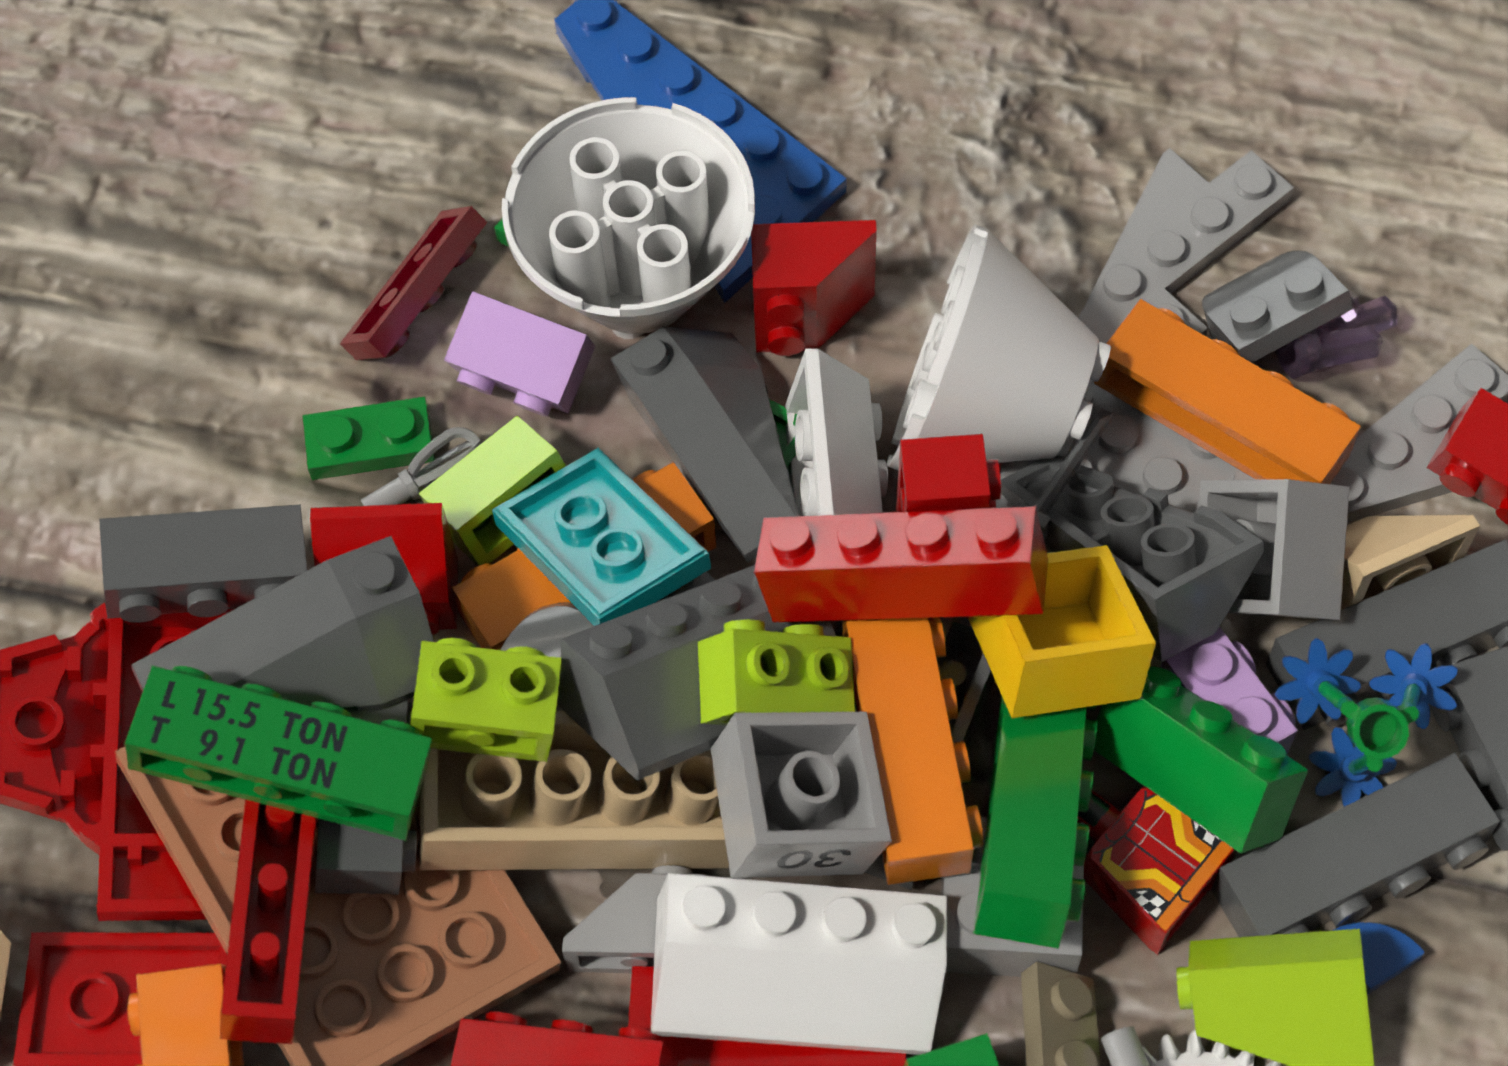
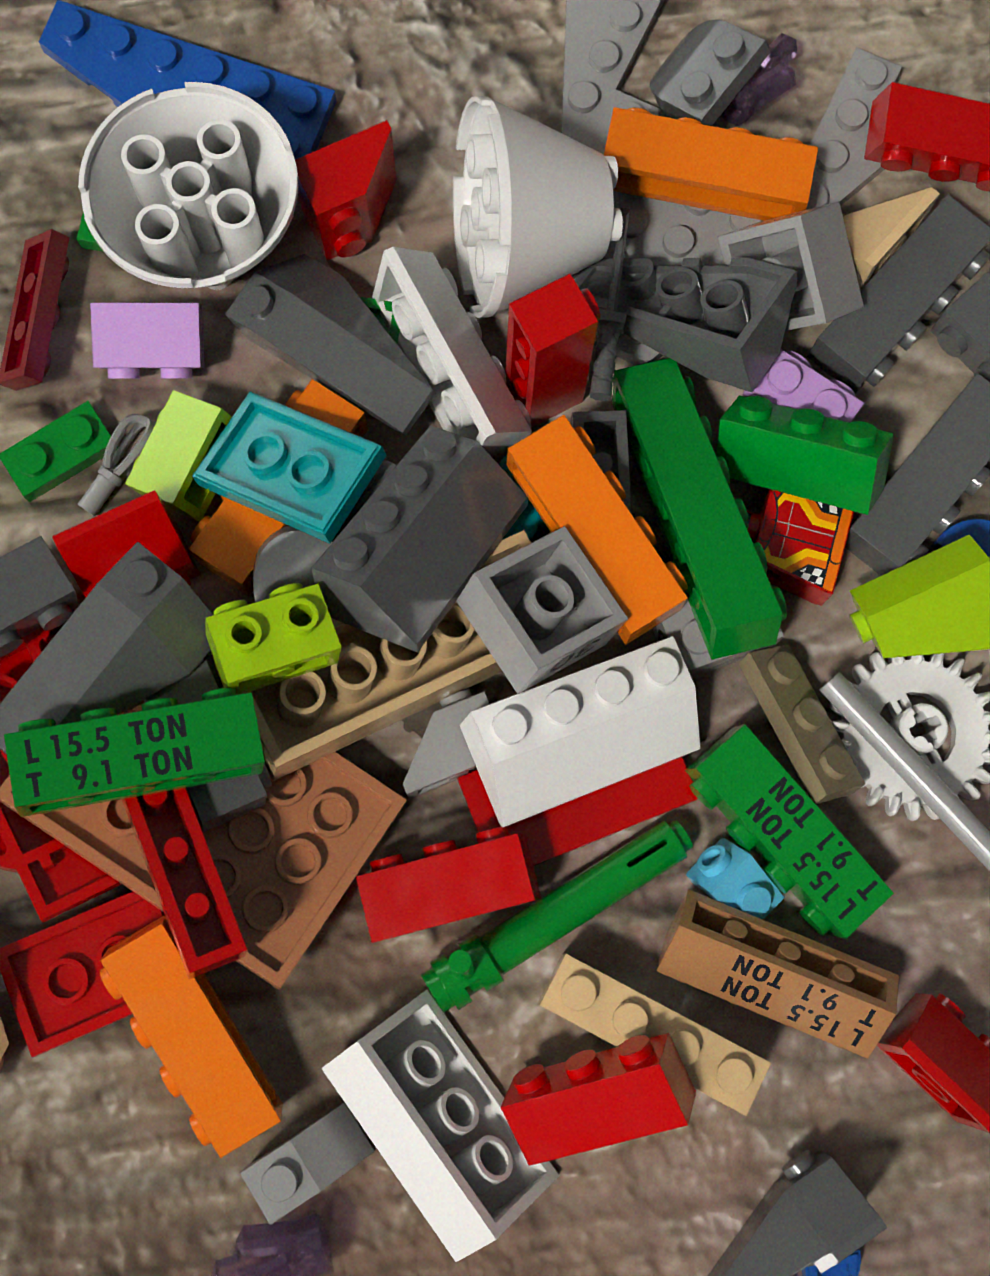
camera: 30 degrees left, 15 degrees up
lime brick [698,620,855,725] -> none
red brick [754,506,1048,622] -> none
yellow piece [969,545,1156,718] -> none
blue plant [1275,638,1458,807] -> none

